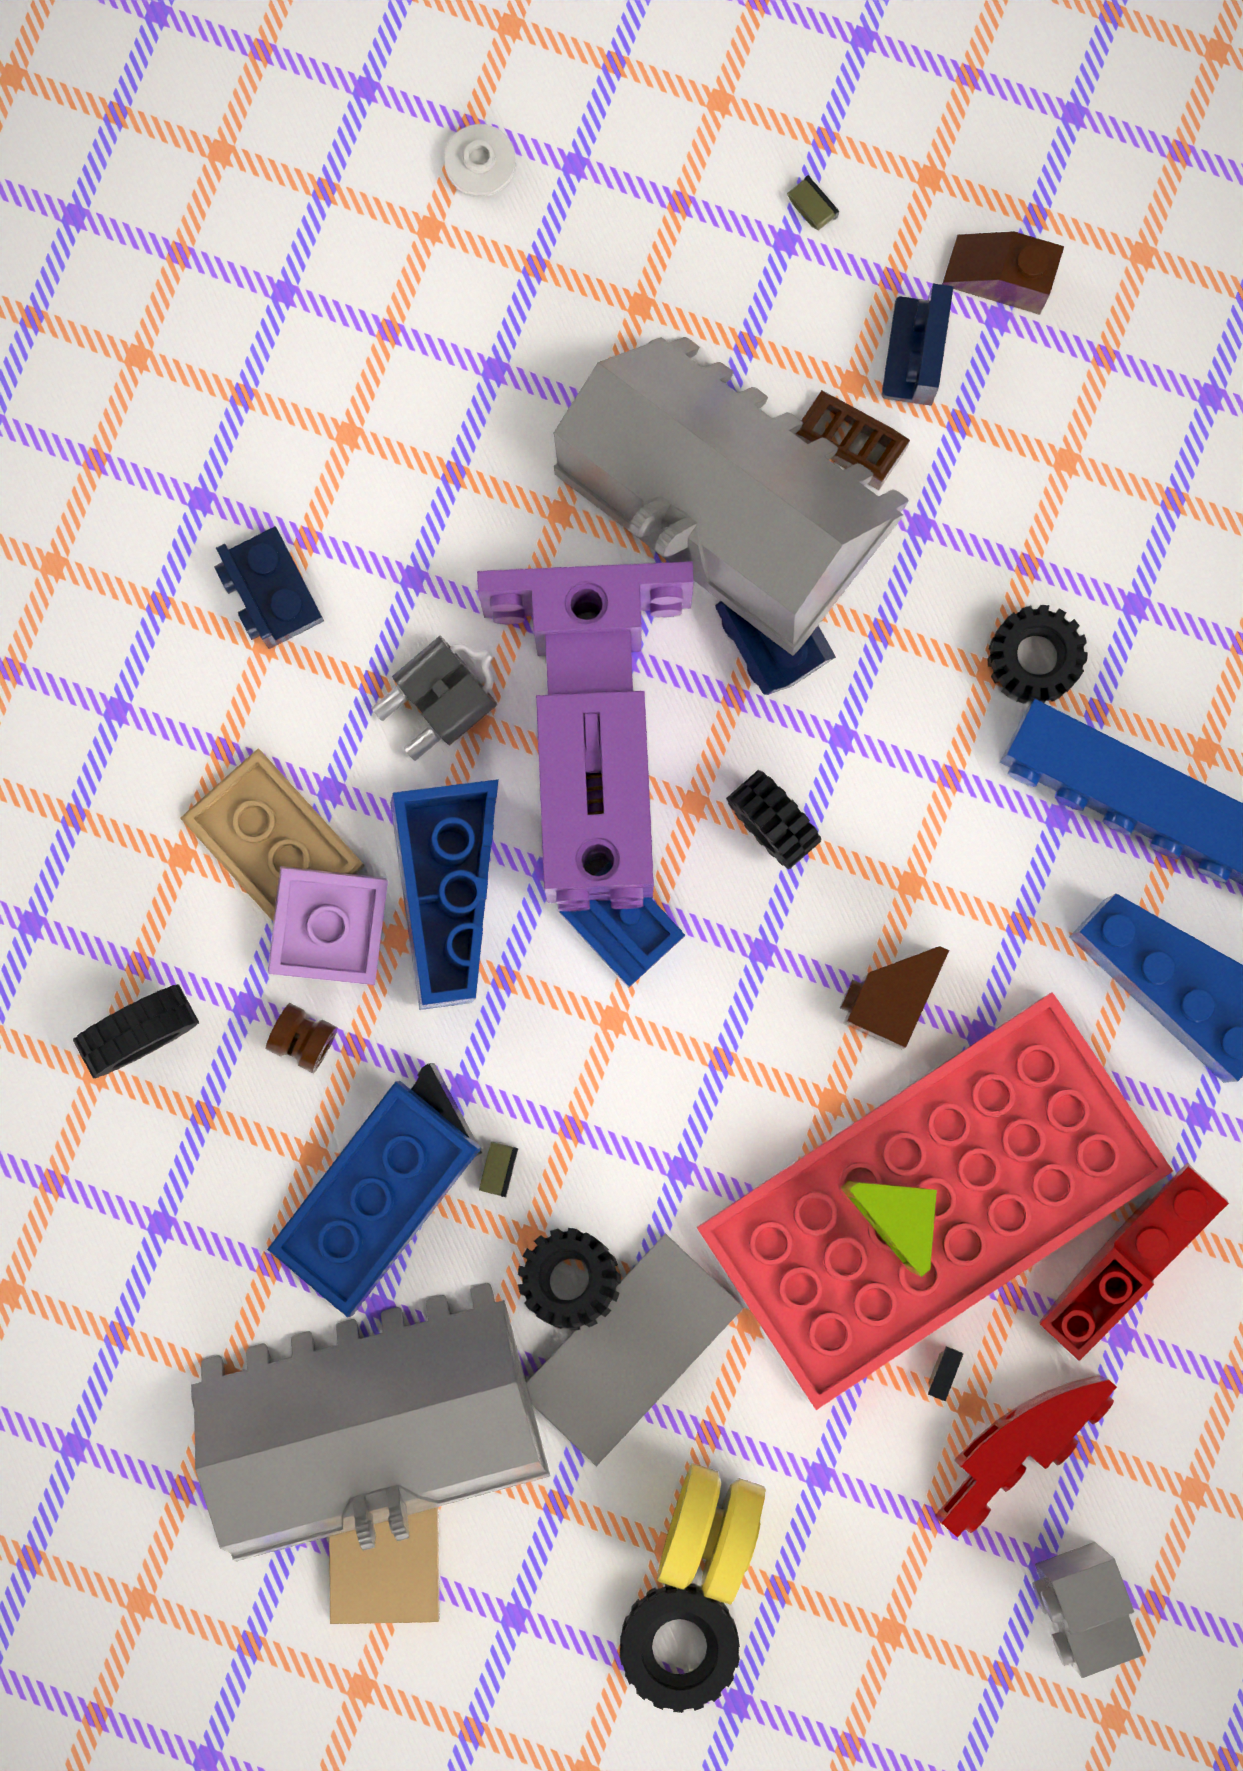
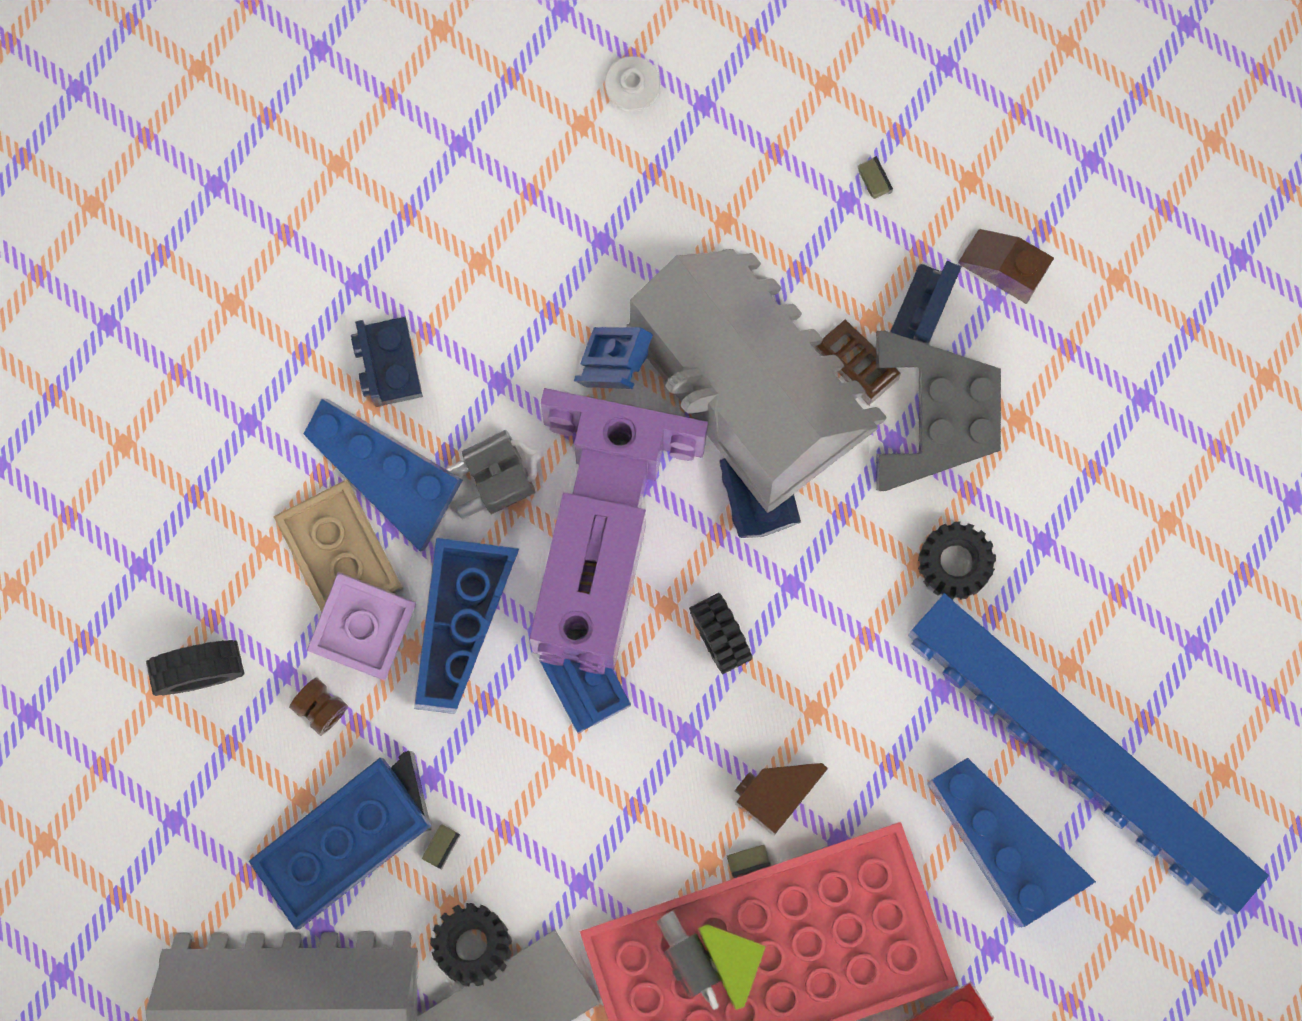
camera: 15 degrees right, 5 degrees down
none -> blue wing [303,398,463,551]
none -> blue plate [574,327,653,389]
none -> dark grey piece [656,911,722,1010]
none -> olive piece [726,844,771,877]
none -> dark grey wing [876,330,1001,491]

